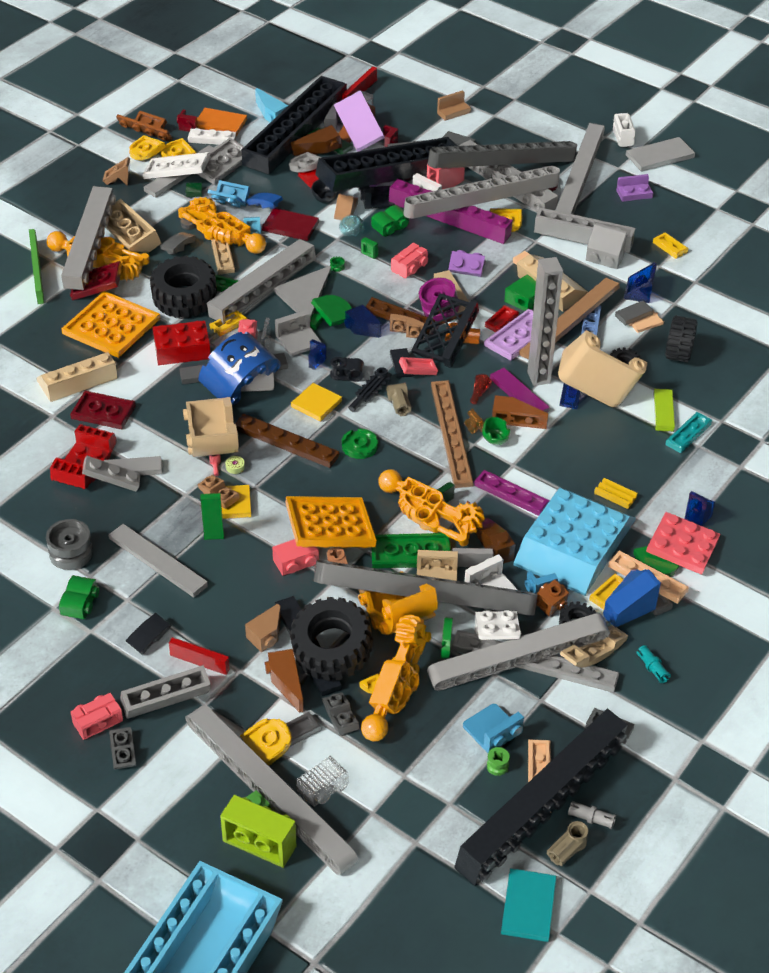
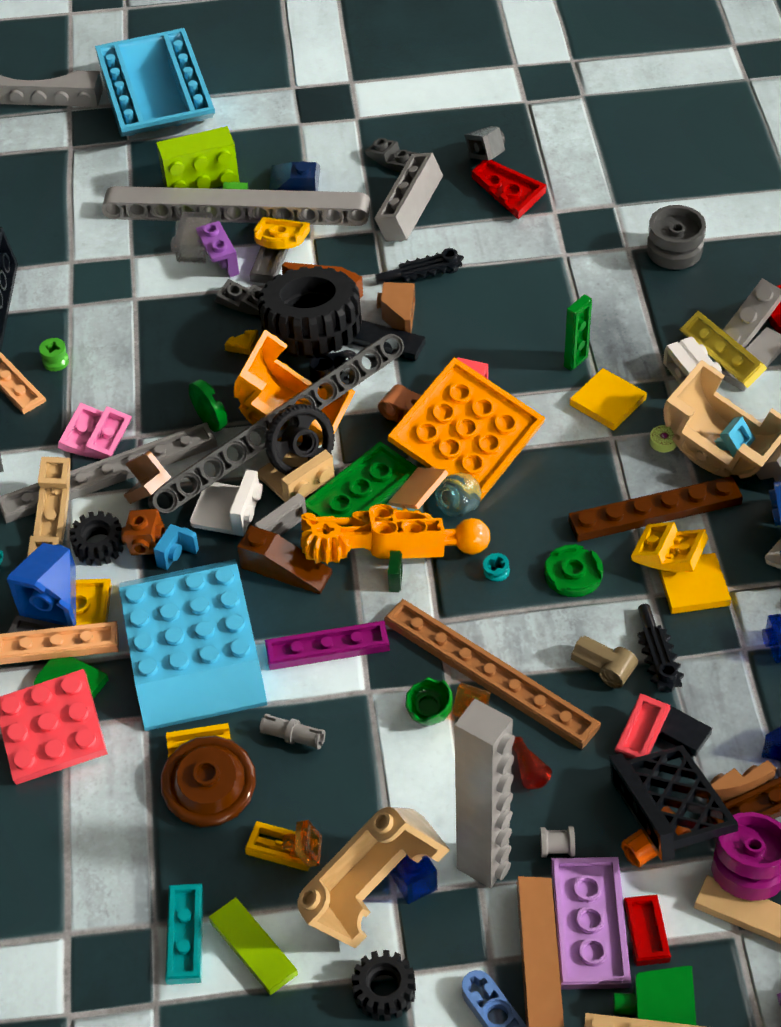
camera: 140 degrees right, 5 degrees up
green brick [59,575,99,619] -> none
coral brick [70,693,123,740] -> none
light grey tile [109,524,208,598] -> none
black slope [125,613,171,655] -> none
red tile [169,637,230,675] -> none
medium nougat slope [197,475,240,509] -> none
black piece [330,357,364,382] -> none
light orange arm [361,615,431,742] -> none
light grey beam [427,613,610,691] -> none
dark azure bracket [463,704,524,753] -> none
white bracket [475,610,521,640] -> none
magenta tile [490,368,550,413] -> none
dark orange slope [492,395,548,429] -> none
clear blue slope [684,491,715,526] -> none
none -> bright pink slope [58,403,132,459]
none -> medium nougat panel [123,451,171,504]
none -> reddish brown piece [160,735,256,827]
none -> medium lavender bracket [196,221,239,277]
none -> yellow tile [245,821,319,871]
none -> light grey pin [260,713,326,750]
none -> black wheel [265,404,335,475]
none -> dark blue slope [269,161,320,191]
none -> clear orange tile [282,820,322,867]
none -> black piece [375,248,464,284]
none -> light nougat piece [388,466,449,510]
none -> clear light blue hair [435,472,482,518]
none -> dark grey slope [464,126,505,160]
none -> red wing [472,160,547,219]
none -> teal bush [483,553,510,582]
none -> light grey bush [540,826,575,858]
none -> yellow slope [631,522,708,572]
none -> white brick [663,336,722,388]
none -> light yellow tile [679,310,767,388]
none -> medium azure tile [714,417,755,457]

